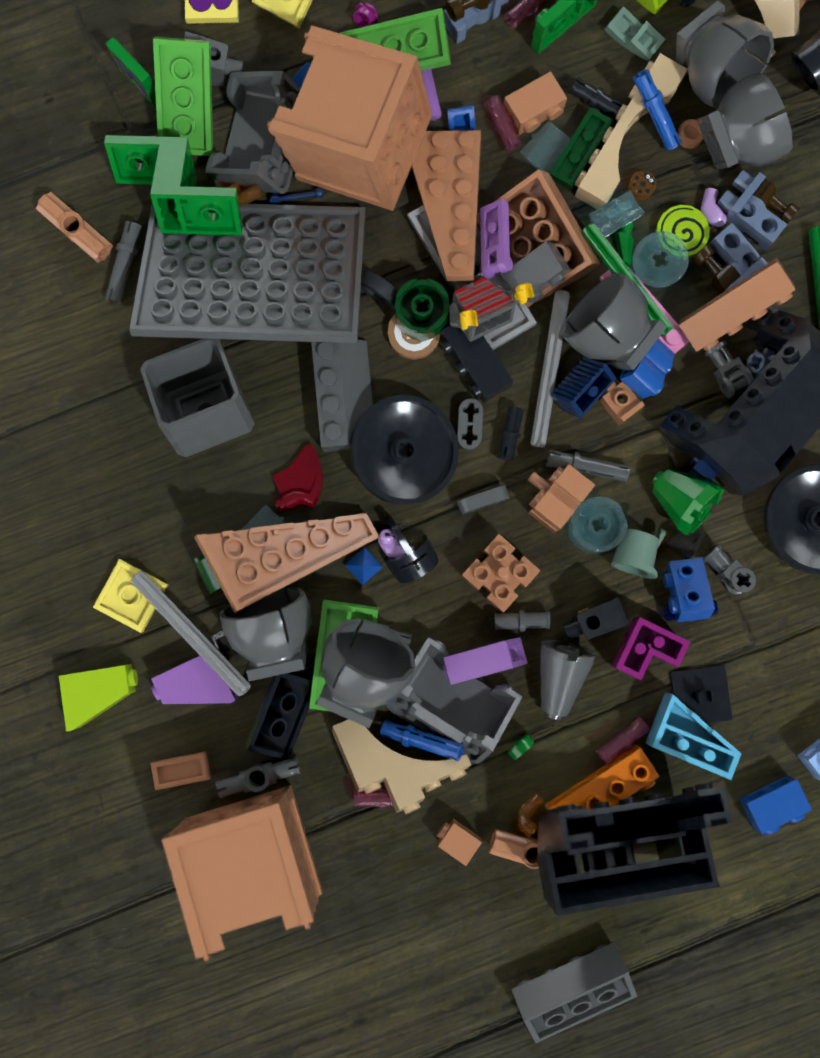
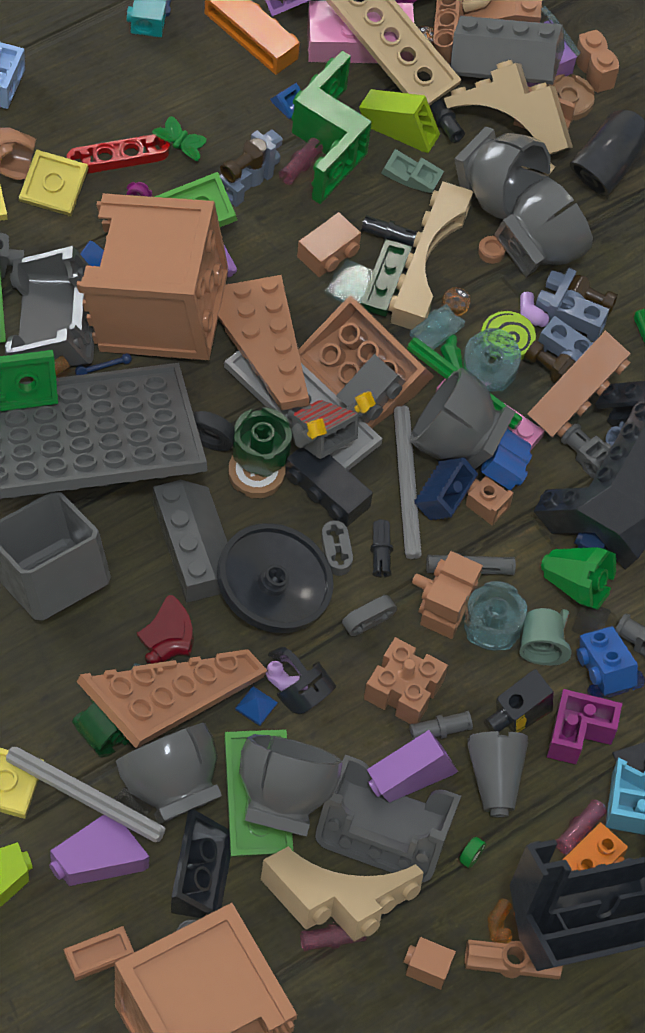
camera: 20 degrees left, 25 degrees down
blue pin [380,719,464,761] -> none
blue slope [447,105,476,131] -> none
medium lavender plate [480,199,513,279] -> none
clear pink pin [484,95,522,152] -> none
blue pin [633,69,682,150] -> none

